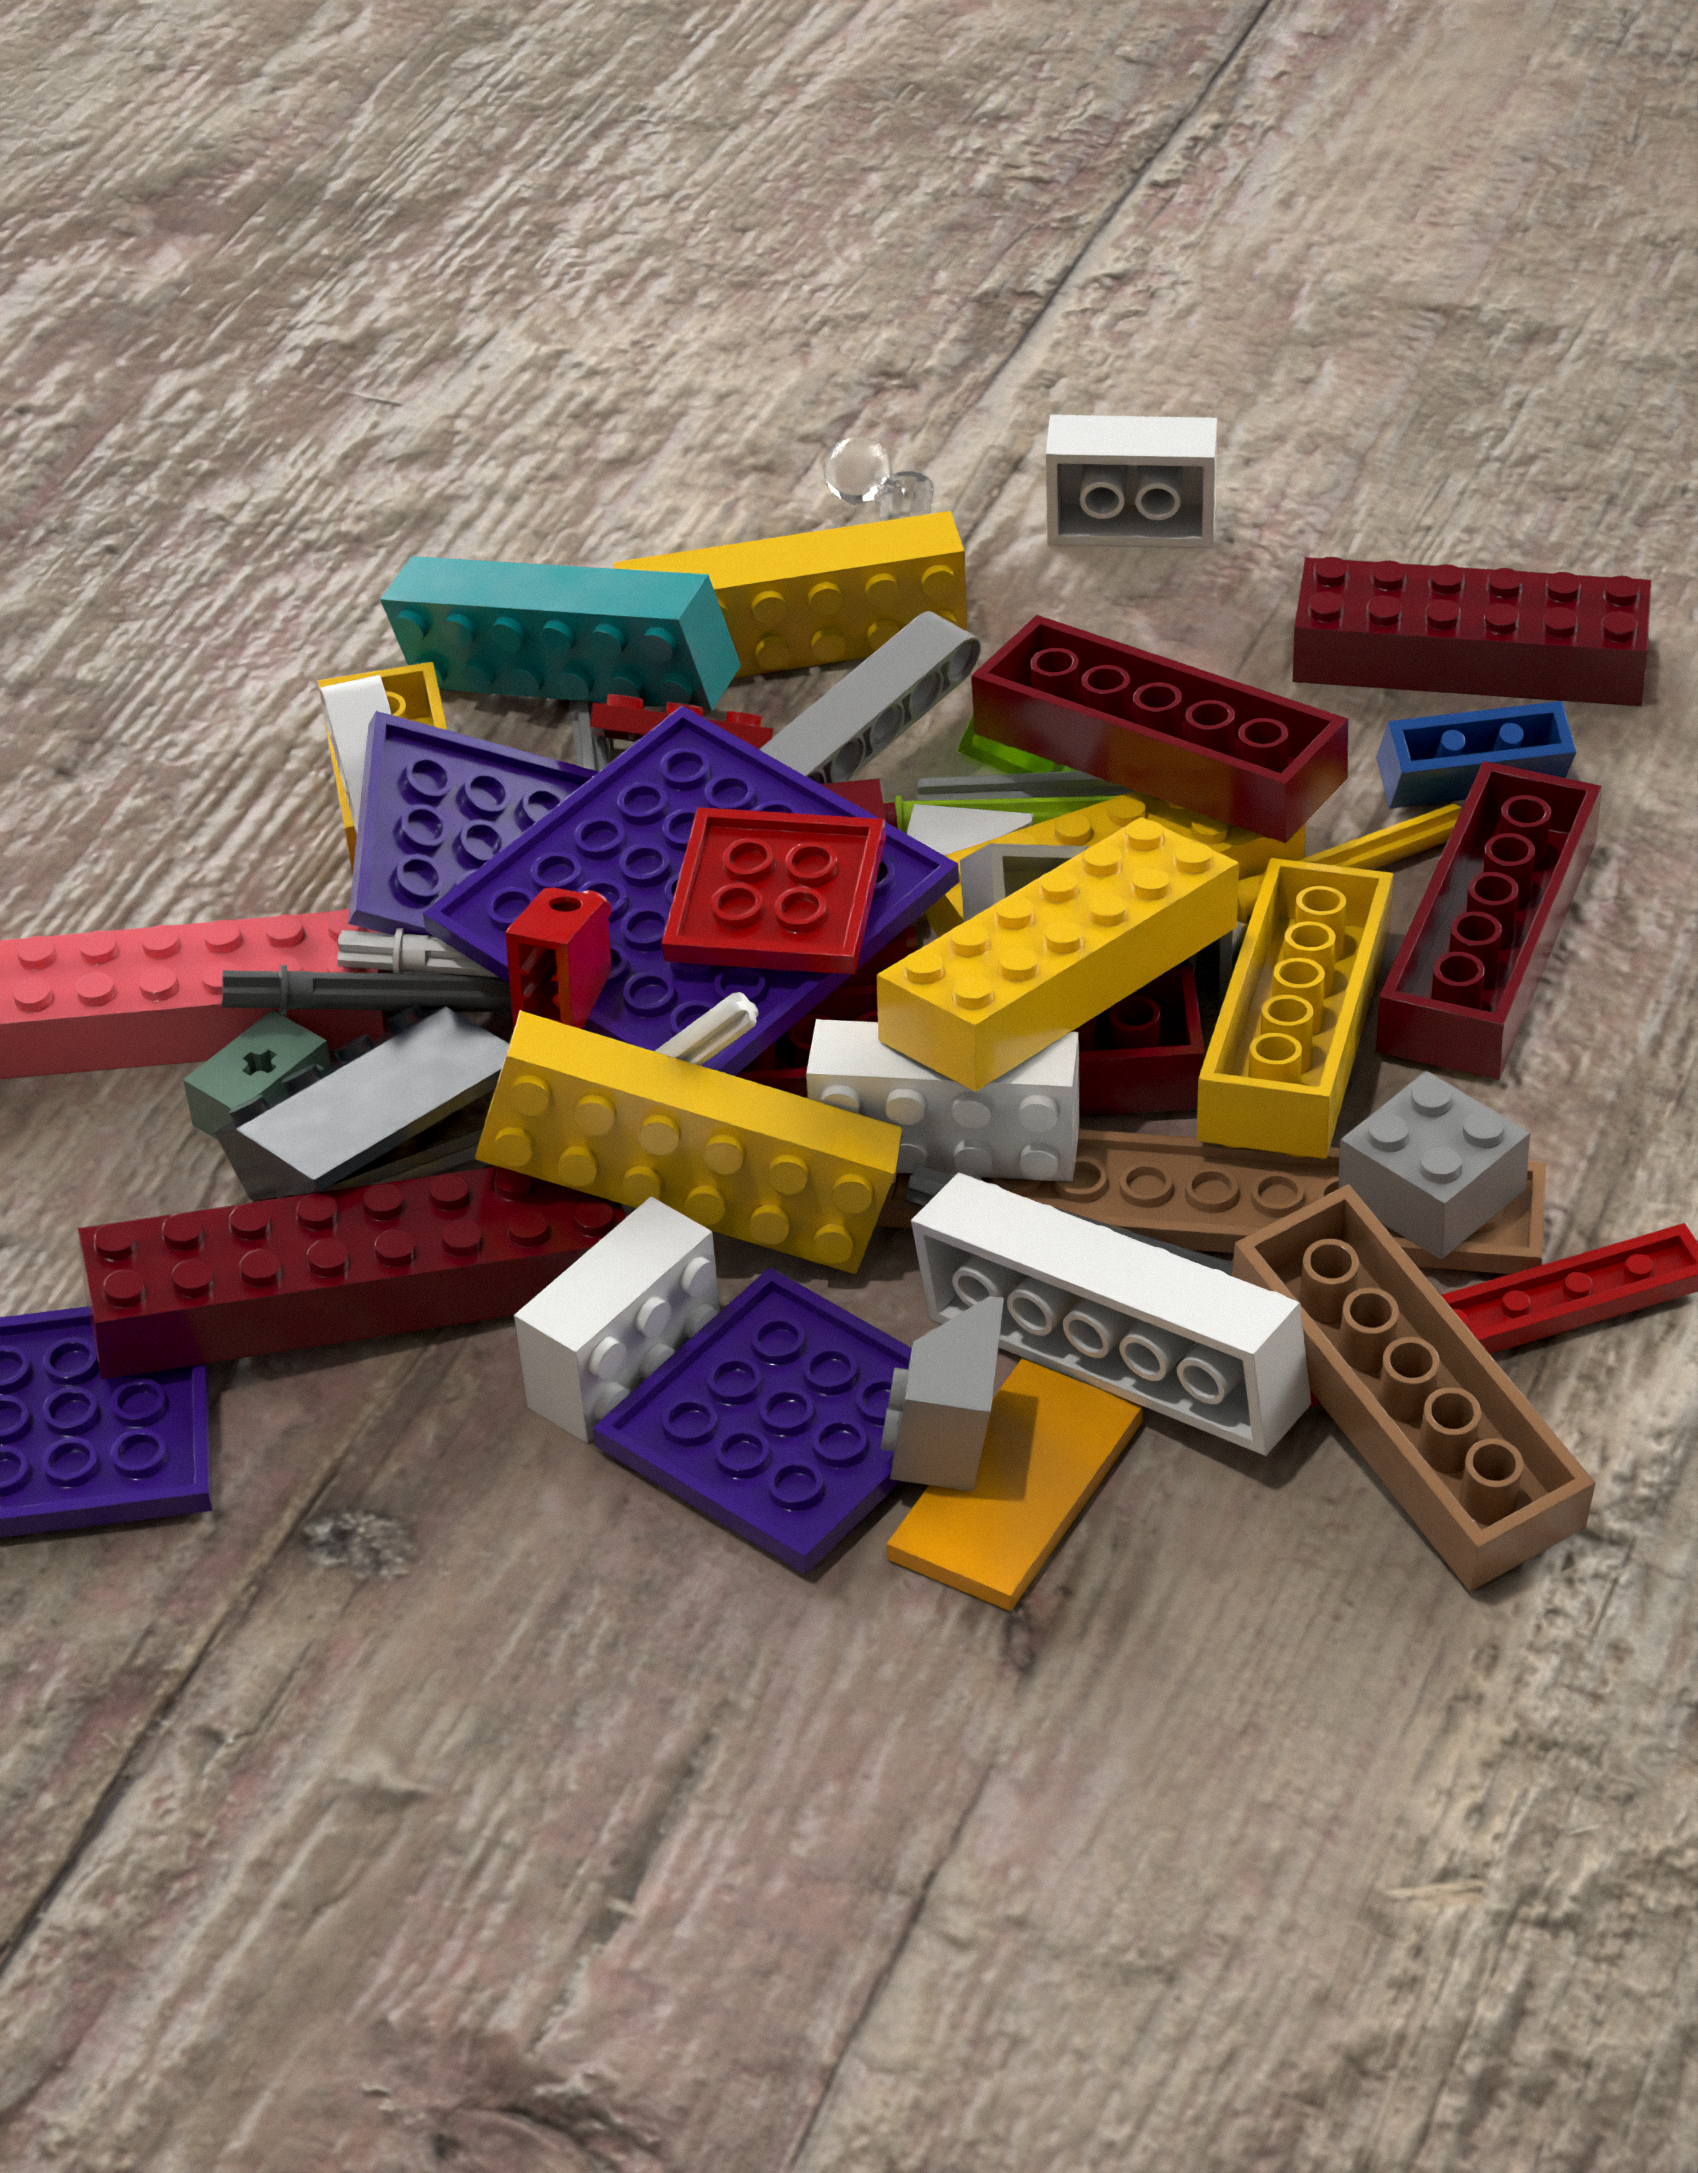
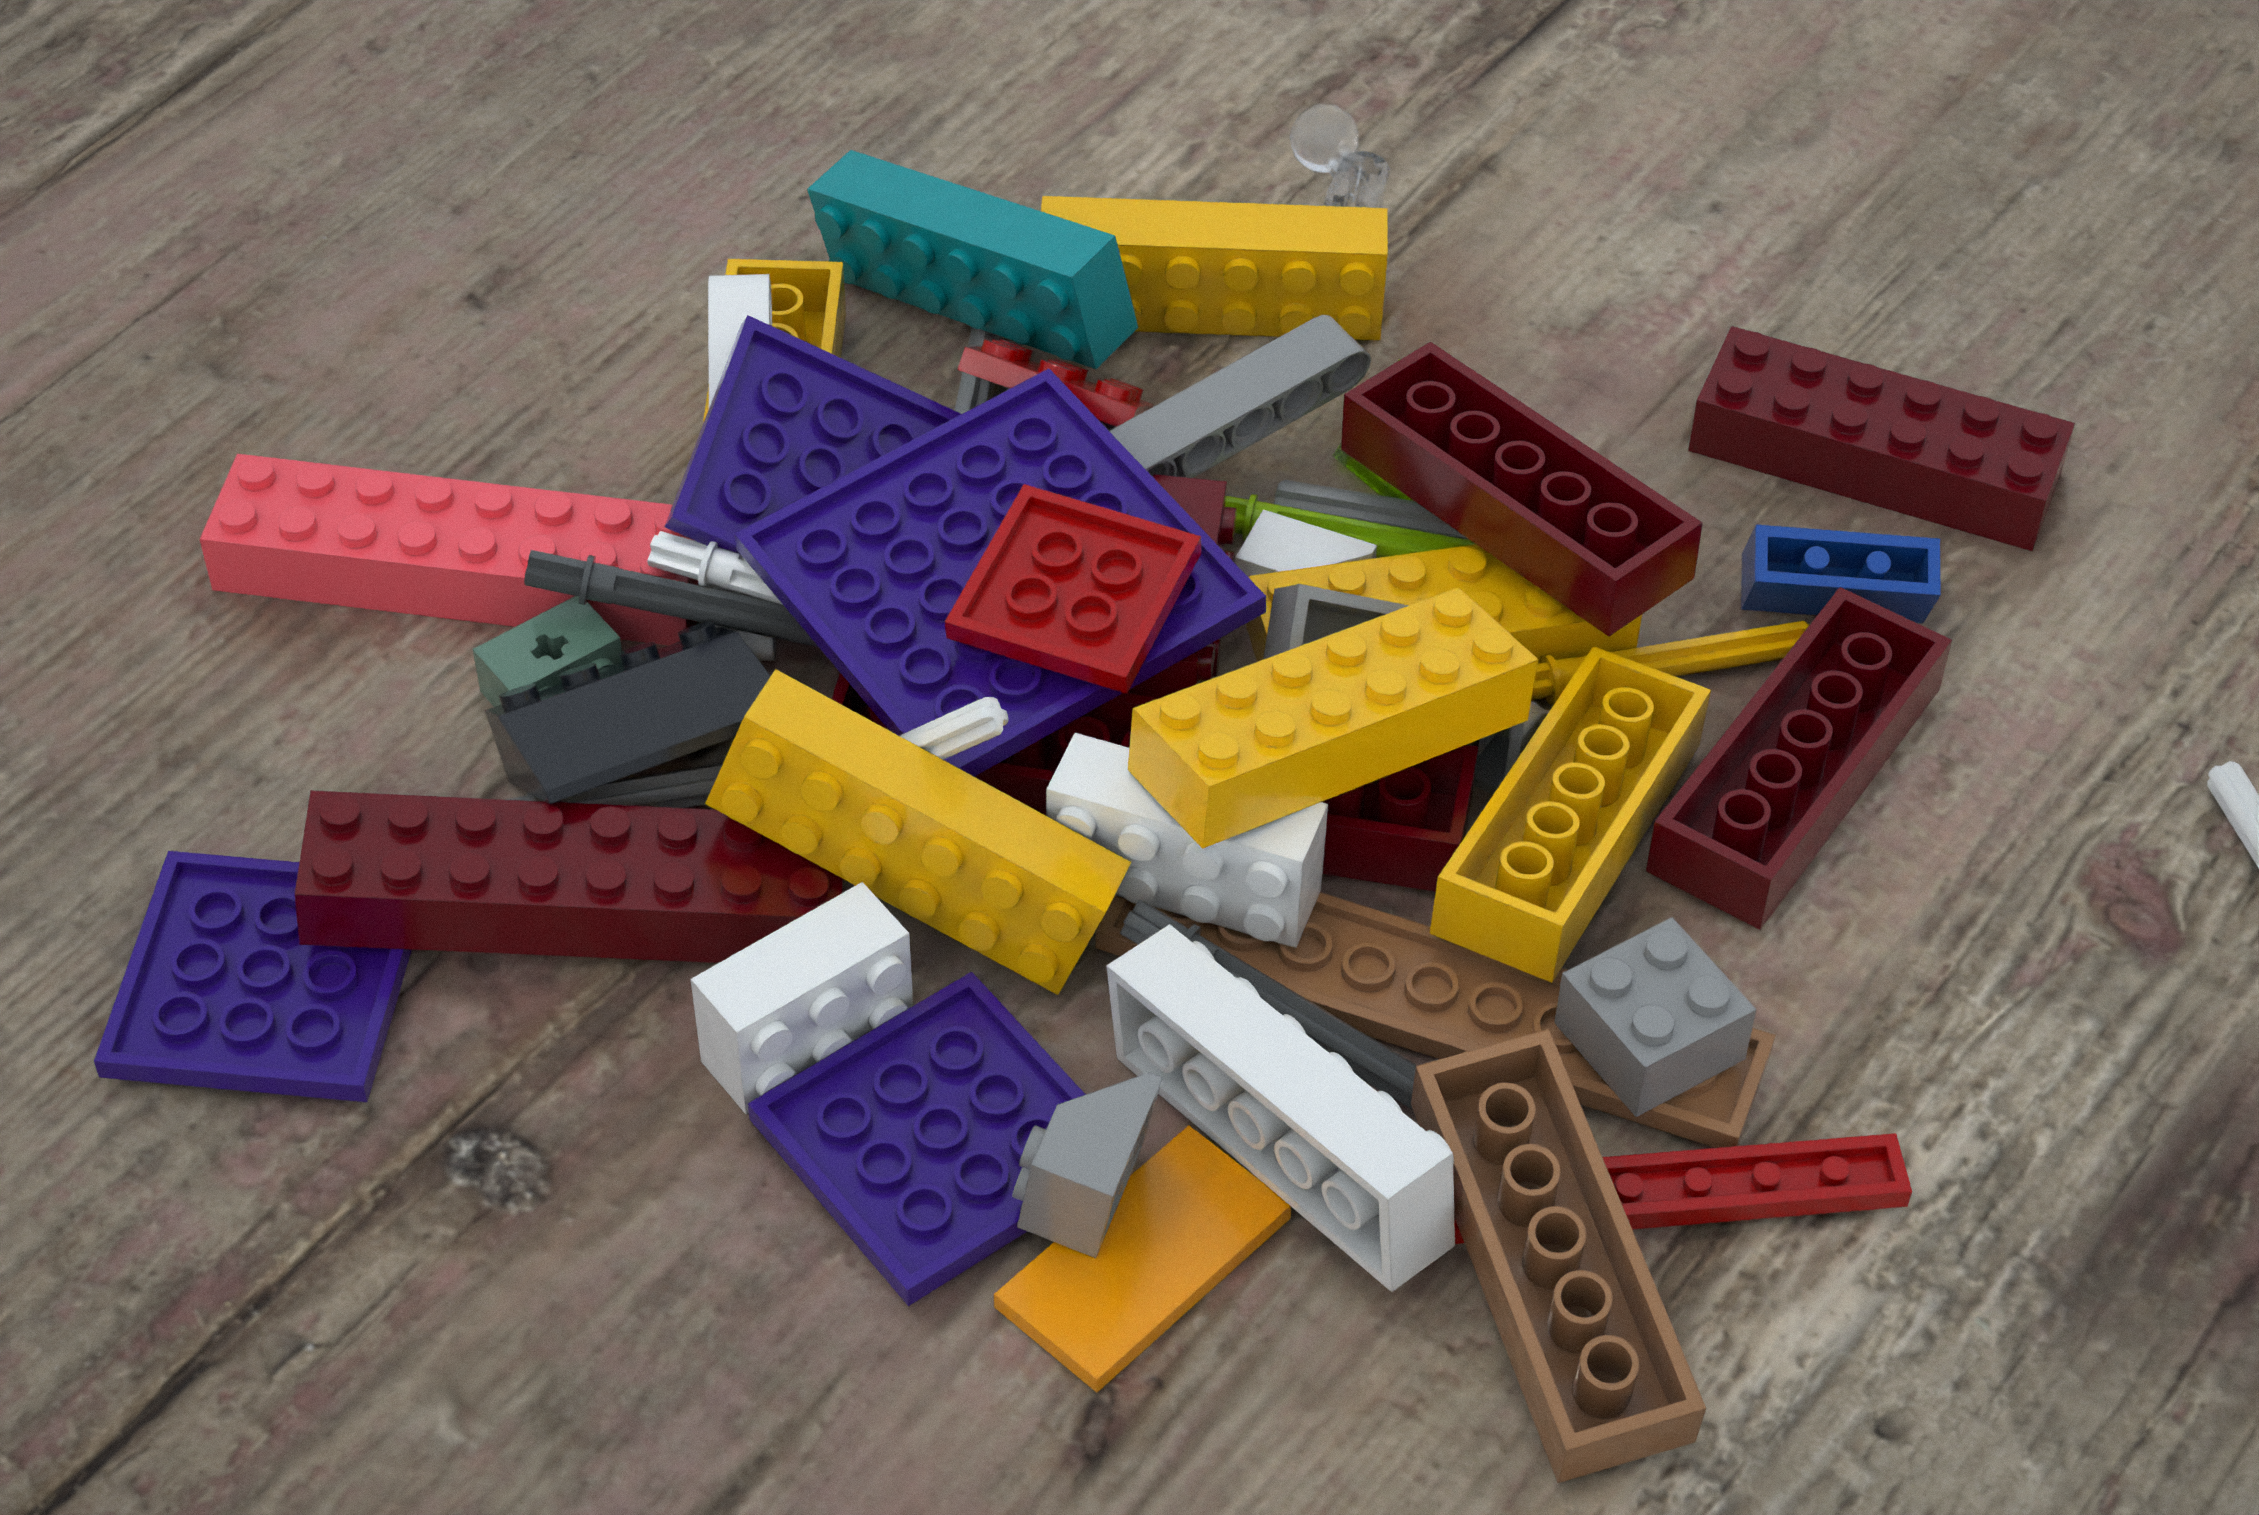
camera: 10 degrees right, 5 degrees up
red torso [505,887,611,1030] -> none
white brick [1046,415,1217,548] -> none

